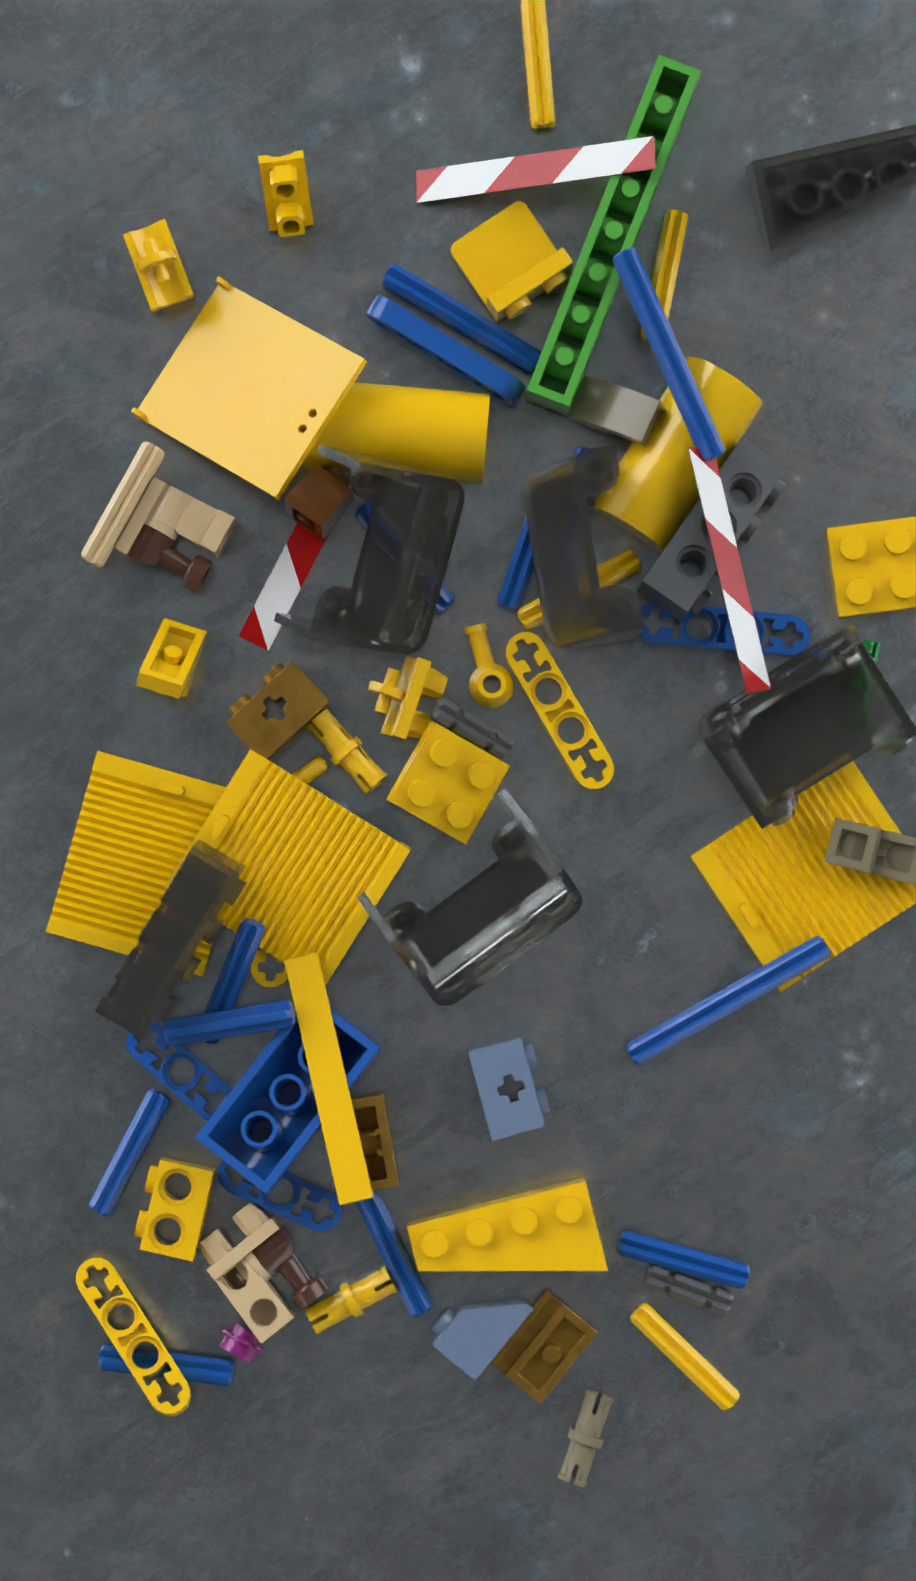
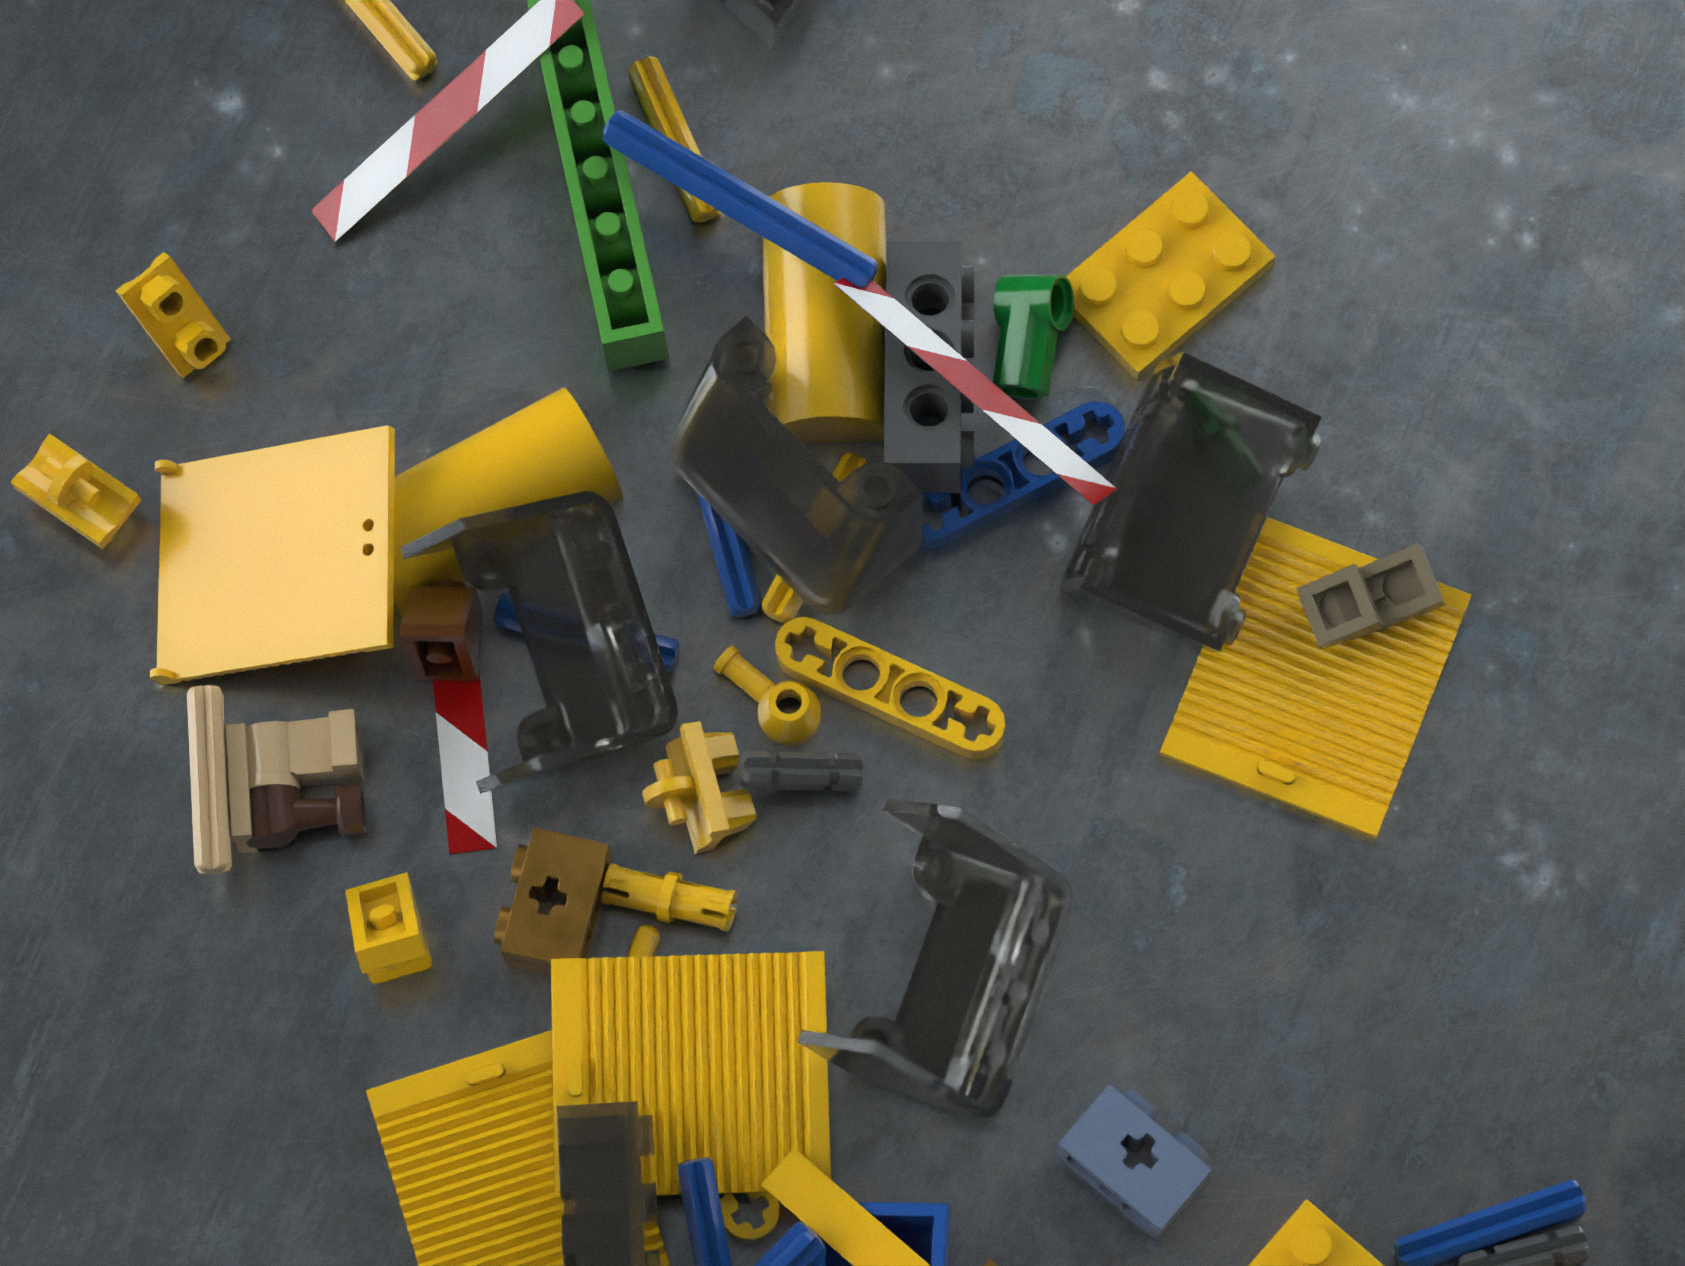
camera: 30 degrees left, 15 degrees down
blue beam [365,295,526,407] -> none
blue axle [382,264,541,373] -> none
yellow plate [386,721,510,845] -> none
yellow bracket [450,201,573,322] -> none
dark tan slope [566,376,663,446] -> none
blue axle [627,936,830,1065] -> none
none -> green piece [993,274,1074,400]

